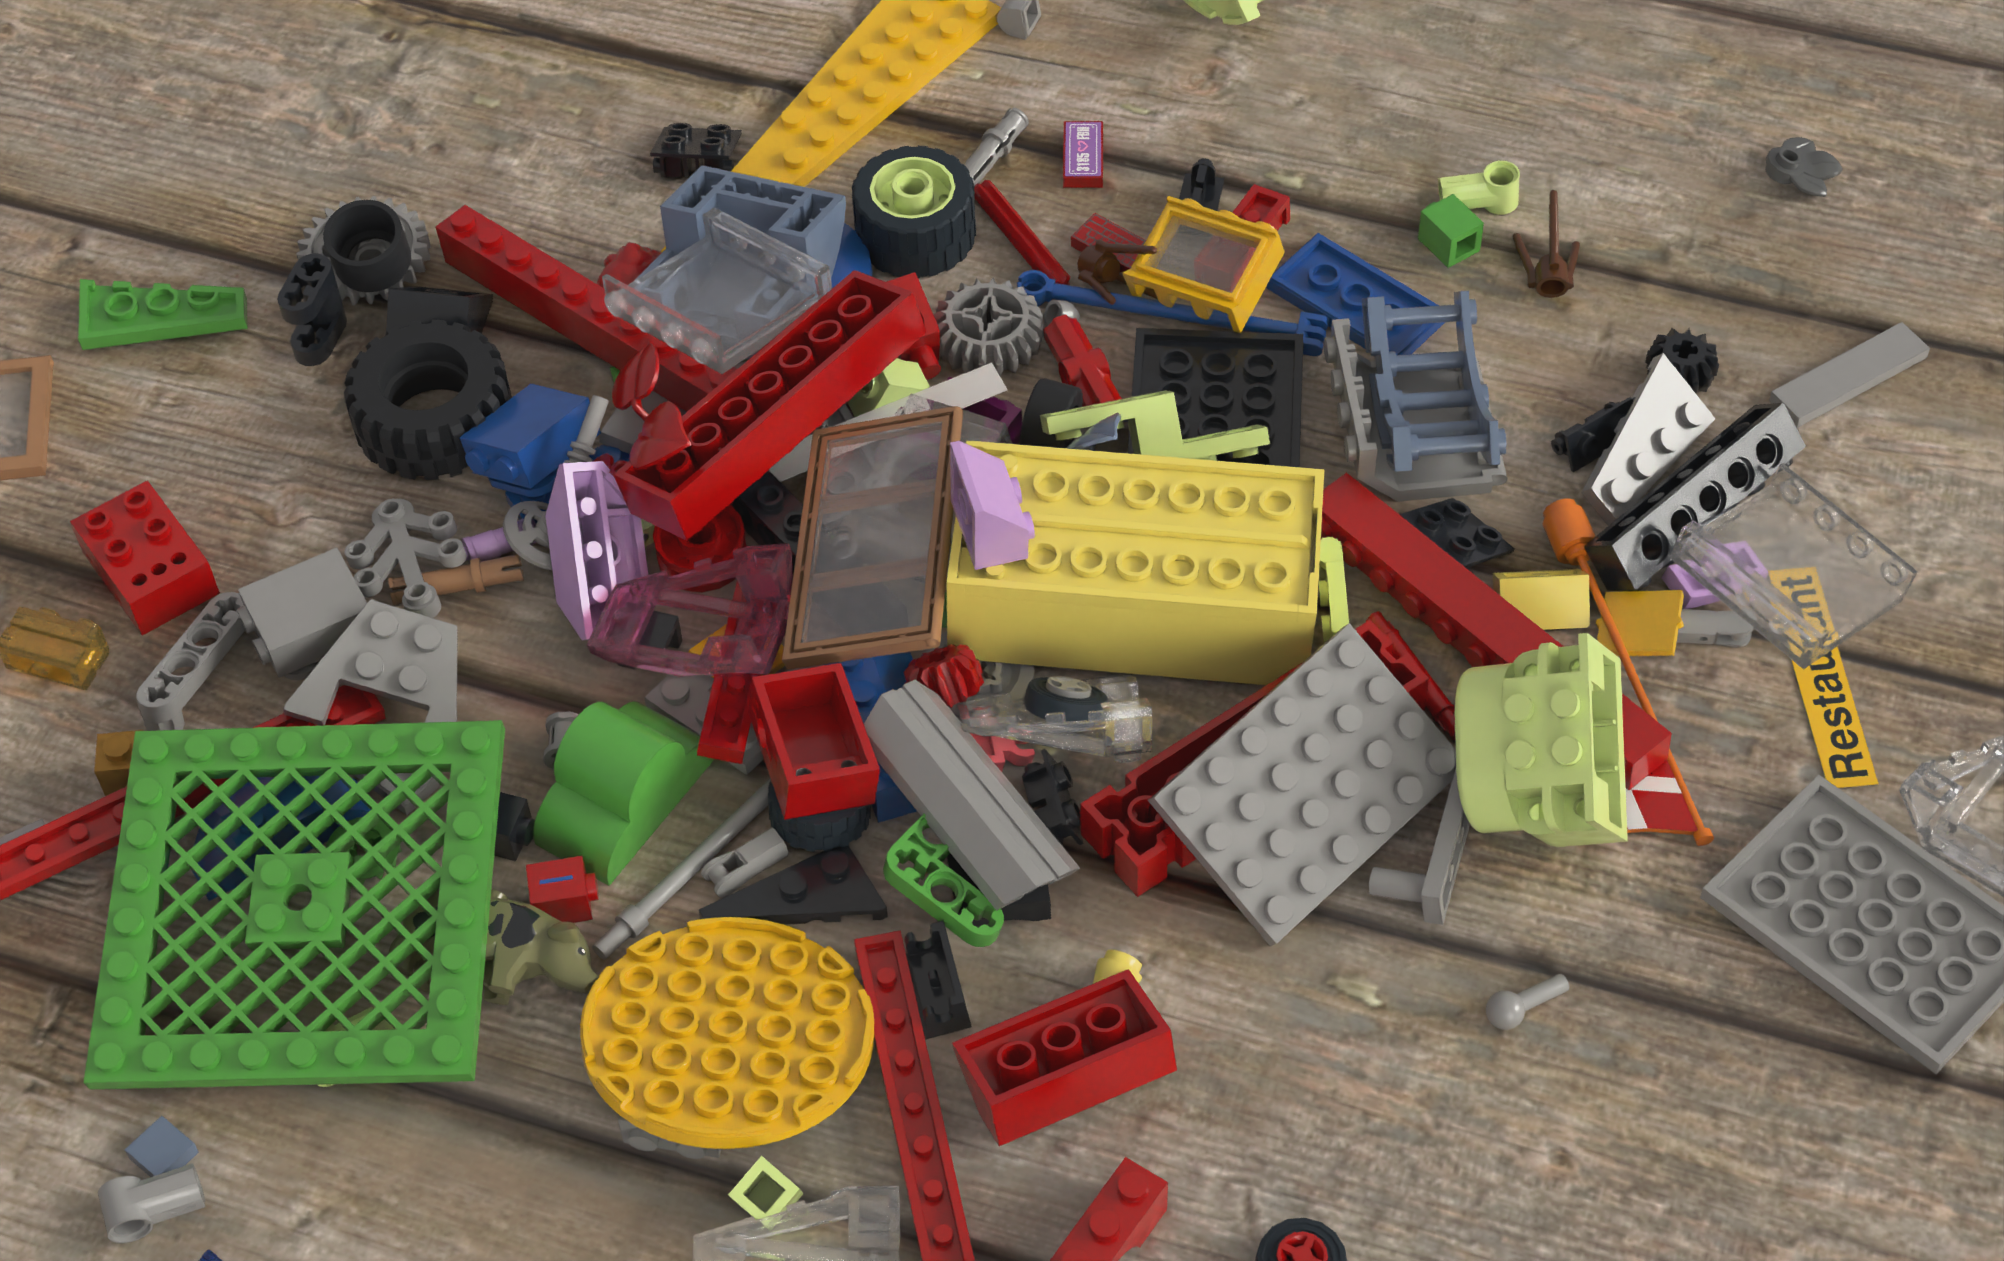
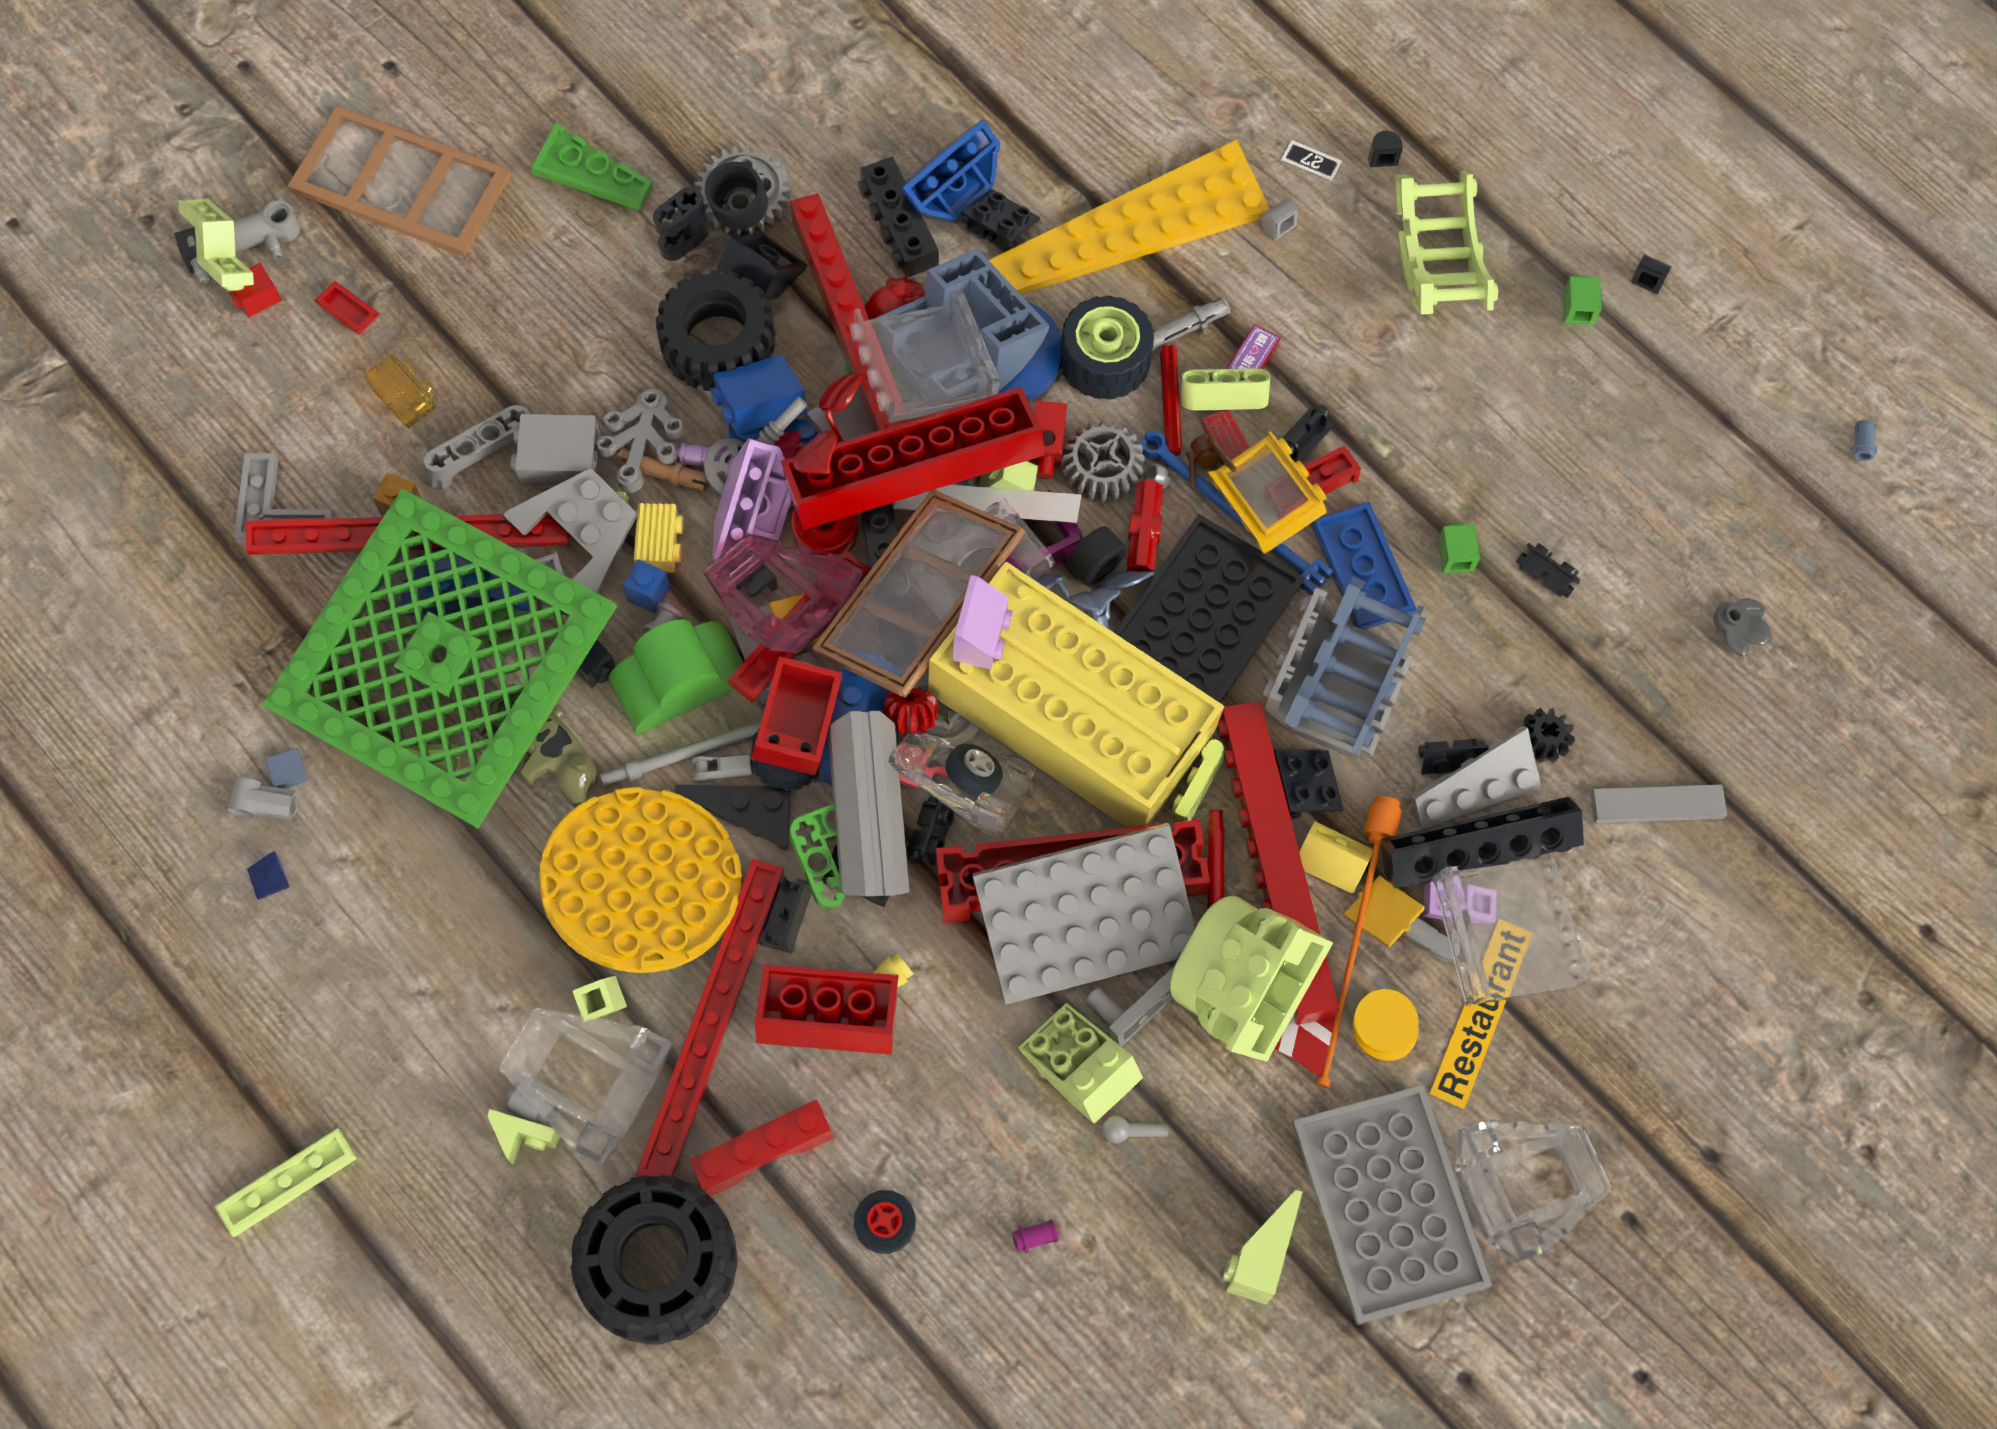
camera: 25 degrees right, 15 degrees up
red piece [70,480,220,636] -> none
red brick [526,856,599,923] -> none
yellowish green bracket [1040,390,1270,461] -> none
yellowish green piece [1438,161,1520,215] -> none
reddish brown plant [1512,190,1580,298] -> none
none -> blue brick [623,559,670,613]
none -> light yellow brick [634,503,684,573]
none -> black brick [857,156,939,277]
none -> blue wedge [900,119,1001,222]
none -> magenta pin [1012,1219,1058,1254]
none -> yellowish green slope [1018,1003,1143,1124]
none -> yellowish green beam [1180,368,1271,410]
none -> yellowish green slope [1223,1190,1303,1305]
none -> yellow hat [1352,989,1419,1062]
none -> black hinge [1516,542,1581,598]

